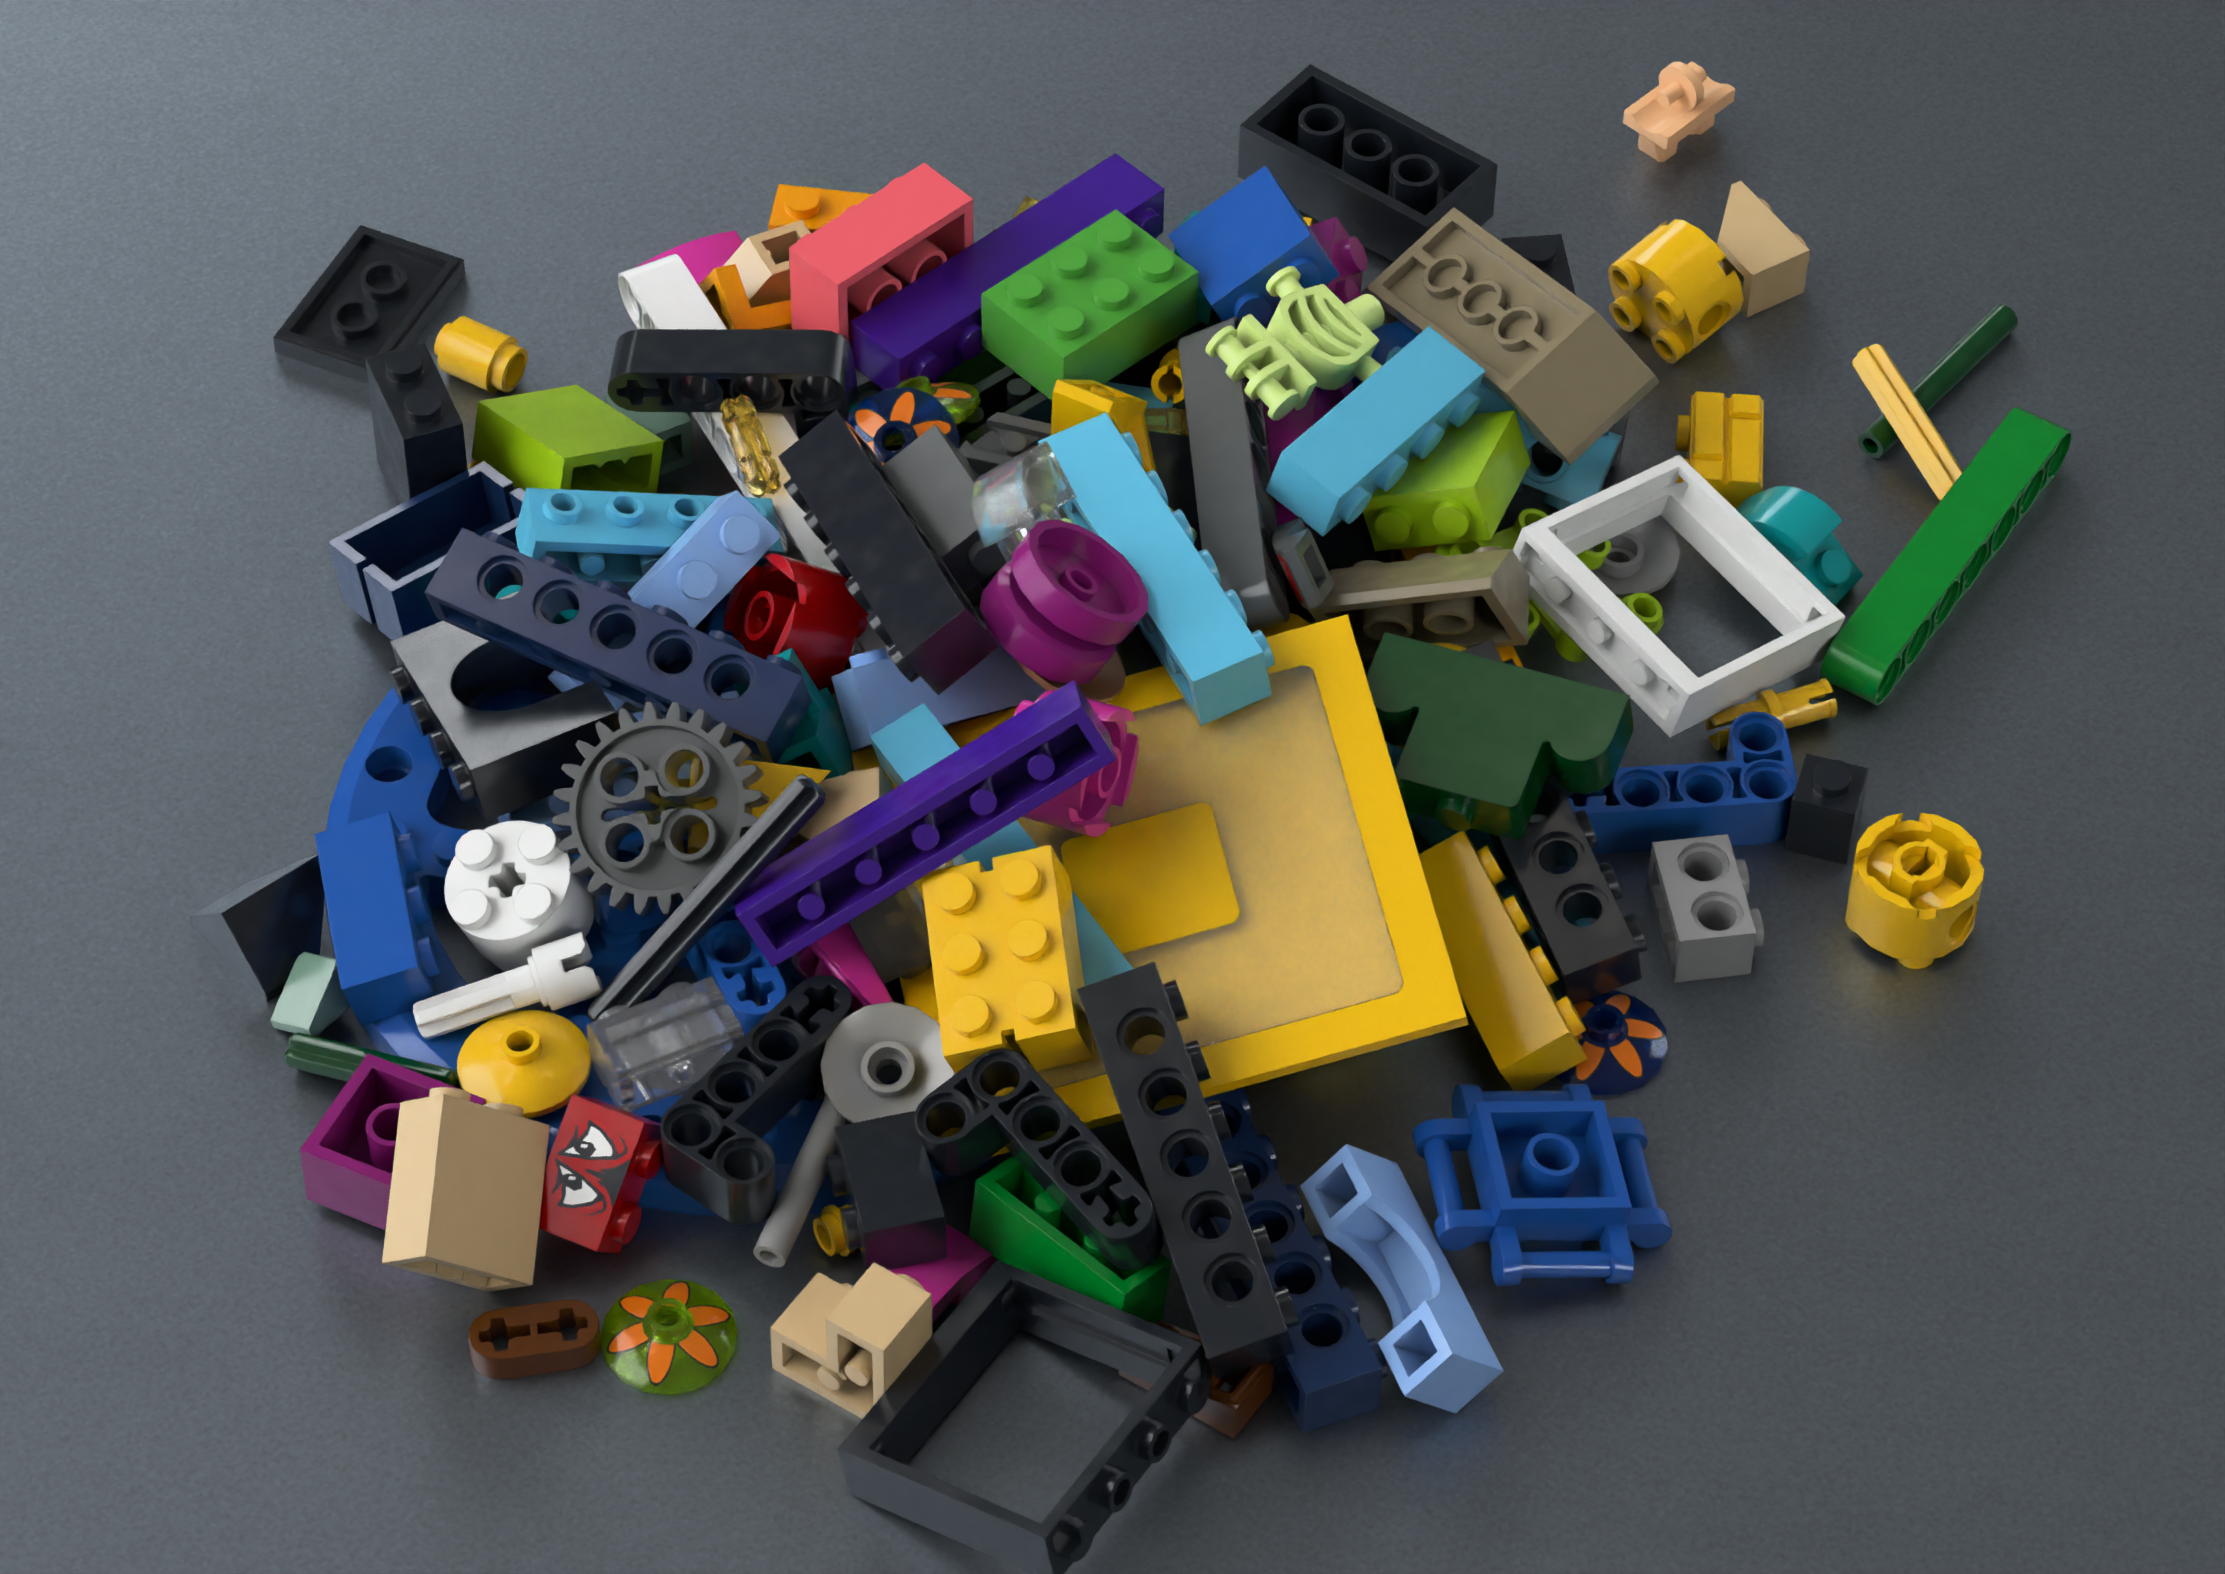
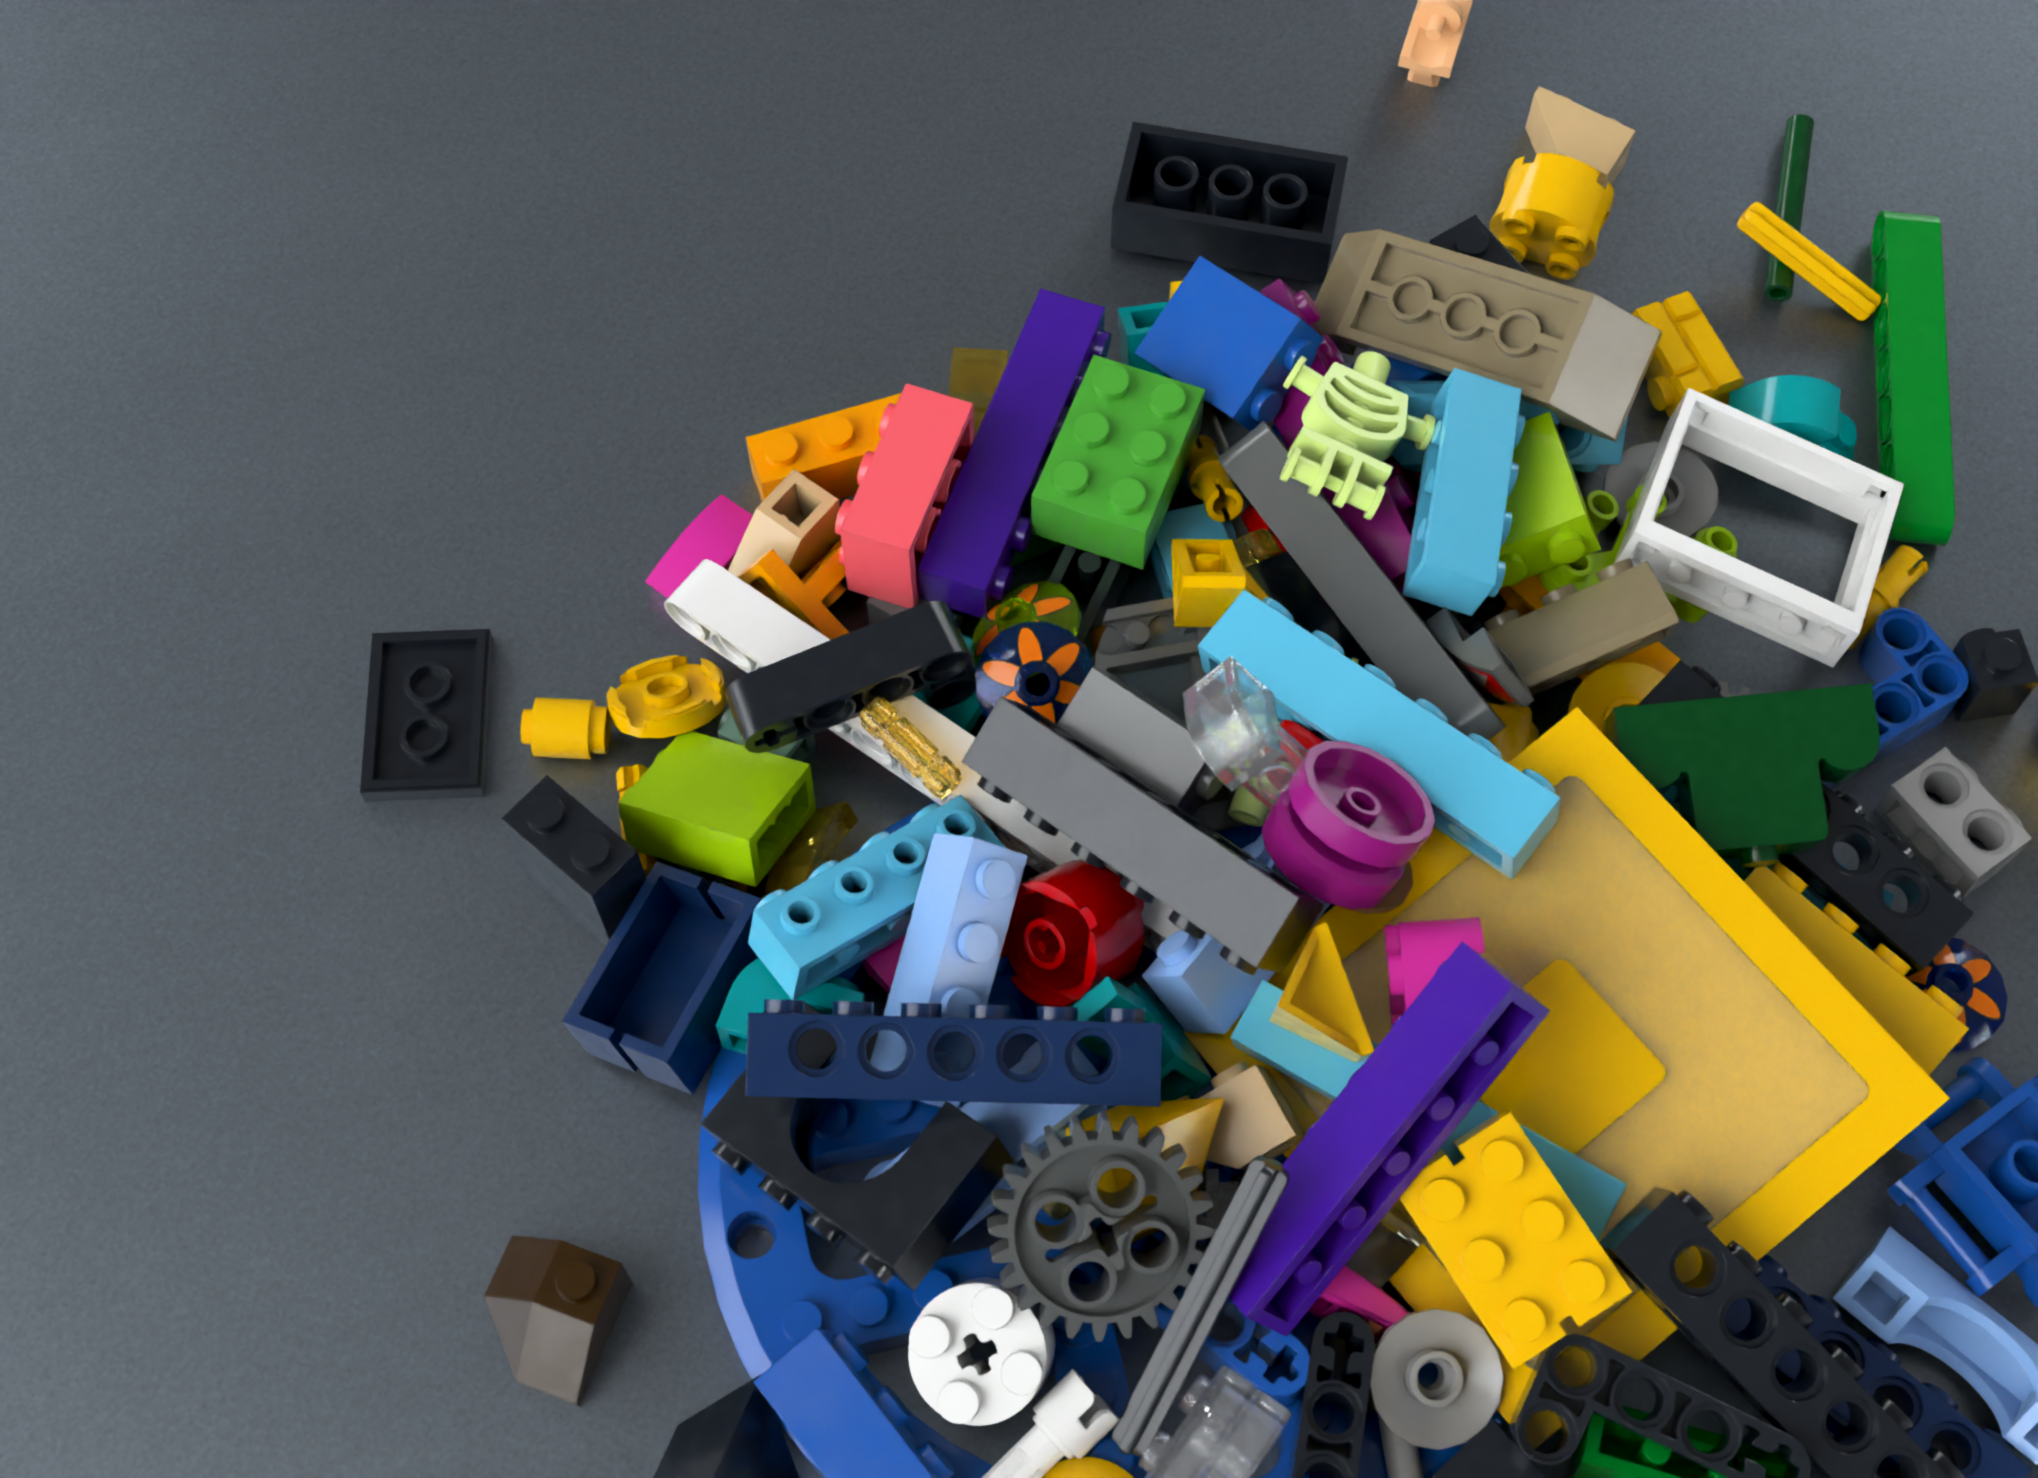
camera: 25 degrees left, 15 degrees up
none -> dark brown slope [484,1235,633,1407]
none -> yellow tile [607,655,727,738]
none -> yellow slope [1269,922,1374,1063]

